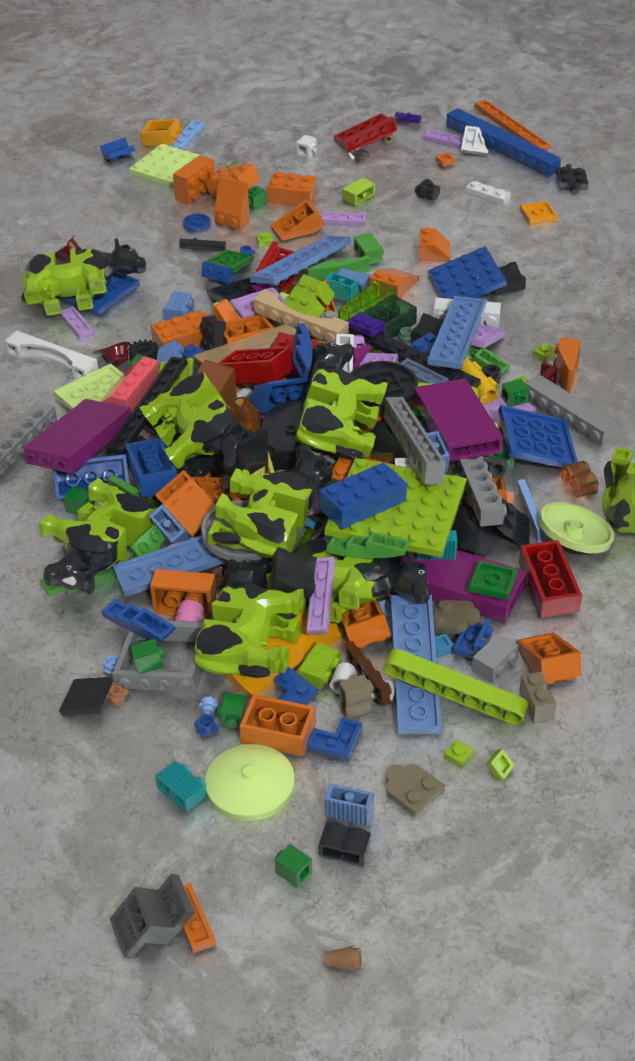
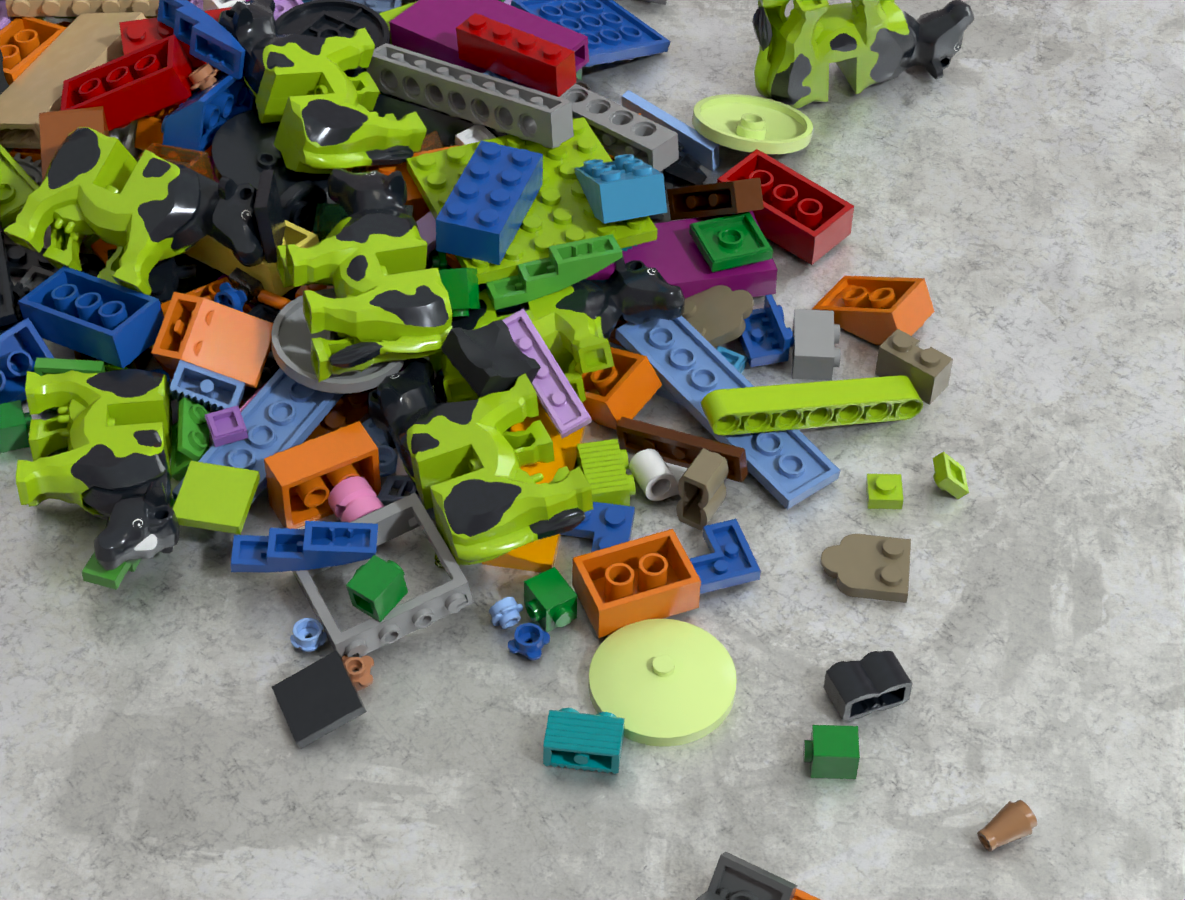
camera: 40 degrees left, 5 degrees up
medium blue brick [325,784,374,826] -> none
clear orange brick [561,461,599,497] -> none
none -> lime tile [173,461,260,535]
none -> nougat plate [188,63,219,91]
none -> medium lavender tile [205,405,248,447]
none -> blue plate [214,282,247,312]
none -> green brick [439,268,480,317]
none -> red brick [456,13,576,97]
none -> dark azure slope [574,154,667,224]
none -> reddish brown brick [667,178,764,220]

